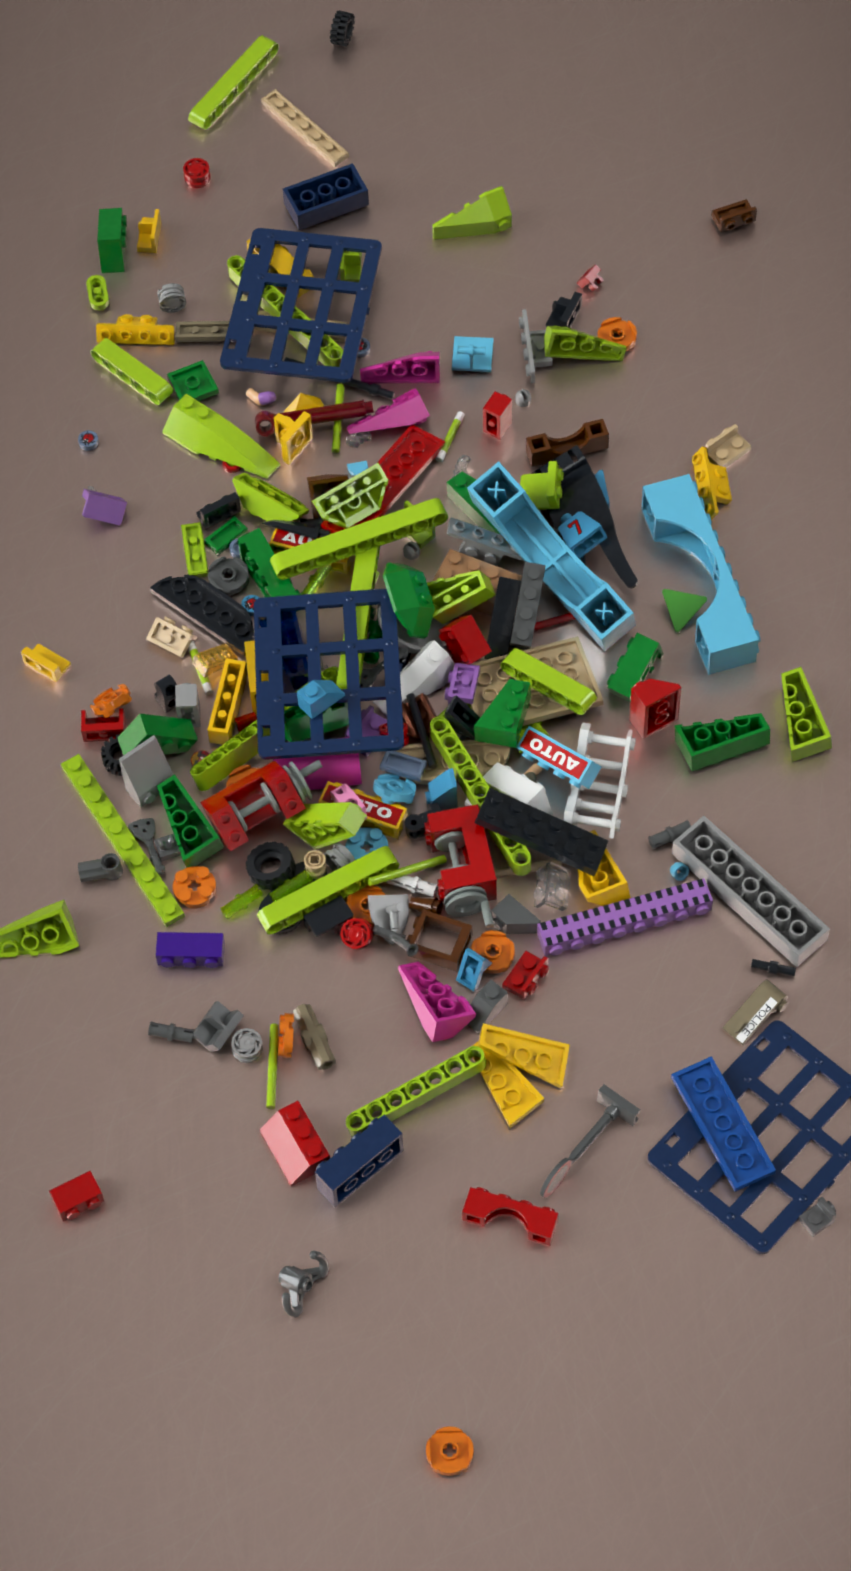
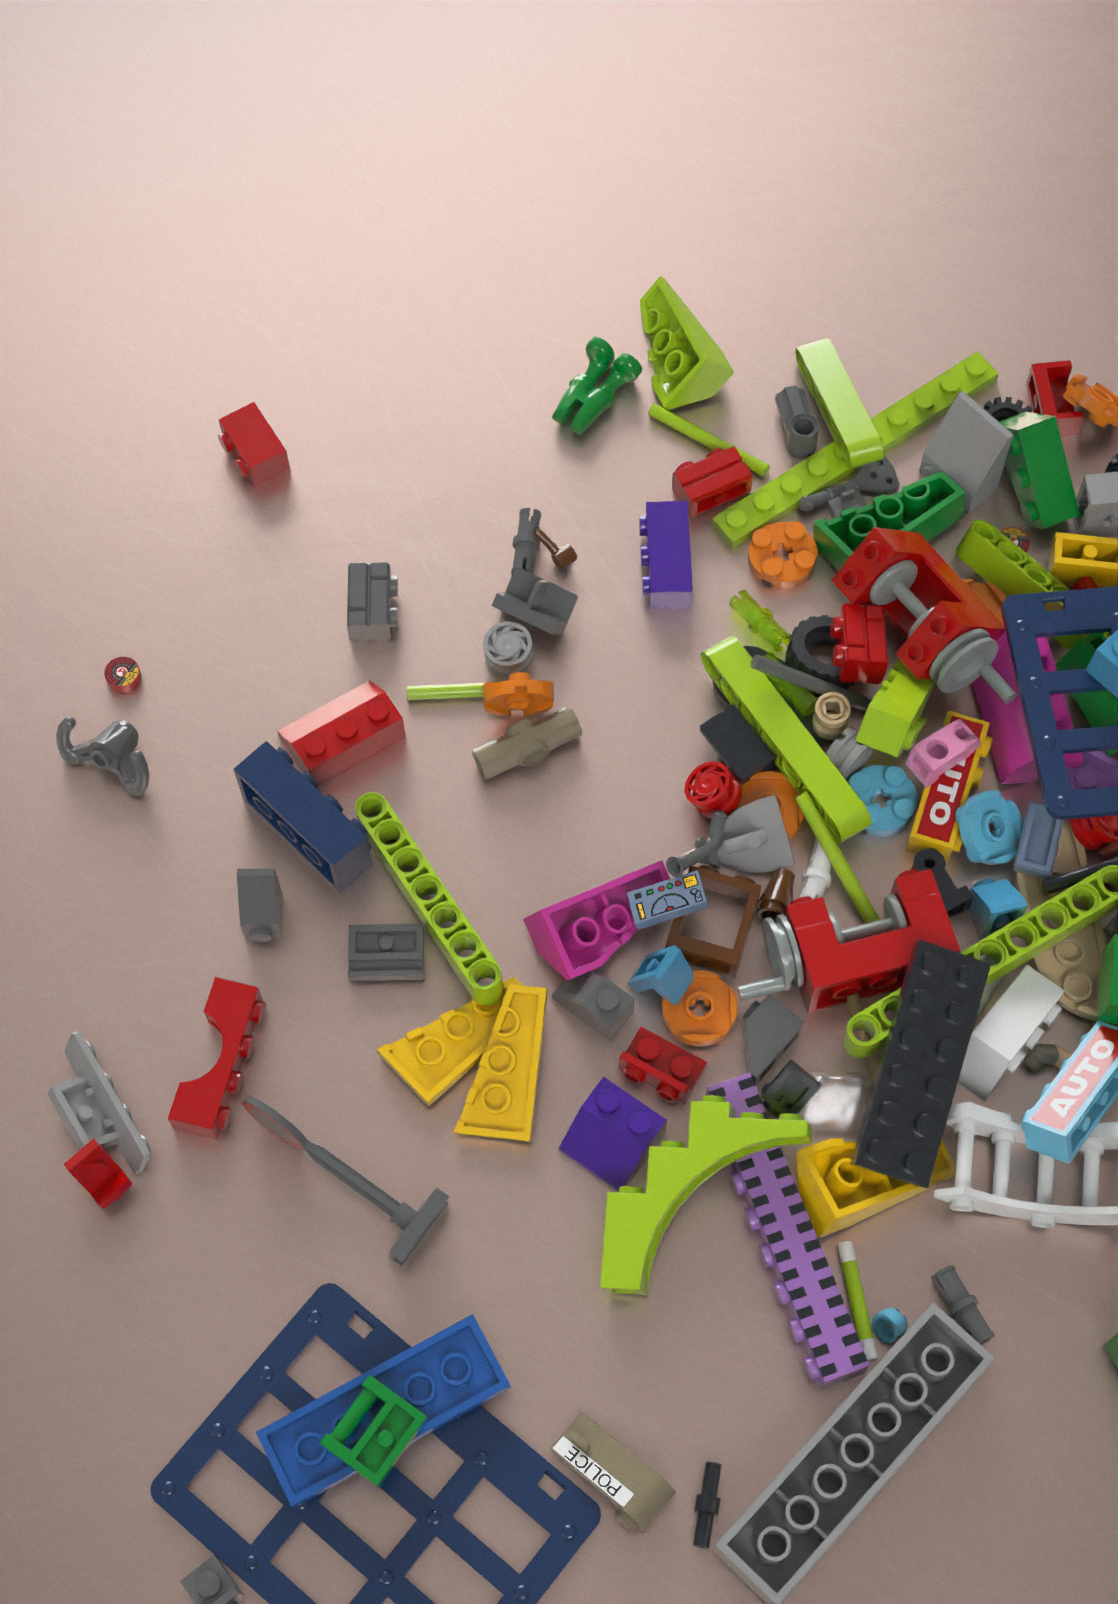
camera: 85 degrees right, 5 degrees up
none -> light grey bracket [48,1031,151,1175]
none -> red bracket [64,1138,132,1209]
none -> tile [104,657,142,693]
none -> dark grey slope [237,868,283,942]
none -> green plate [319,1375,428,1488]
none -> dark grey brick [347,562,399,641]
none -> dark grey plate [348,923,424,981]
none -> reddish brown hand [533,528,578,567]
none -> green piece [552,336,642,435]
none -> dark purple slope [559,1076,667,1192]
none -> lime arch [600,1095,813,1295]
none -> sand blue tile [627,870,709,930]
none -> lime bar [648,403,770,477]
none -> red brick [672,446,753,518]
none -> dark grey bar [750,655,873,712]
none -> black bracket [761,1059,821,1118]
none -> lime beam [795,338,884,469]
none -> red brick [830,603,889,685]
none -> lime bar [837,1241,878,1362]

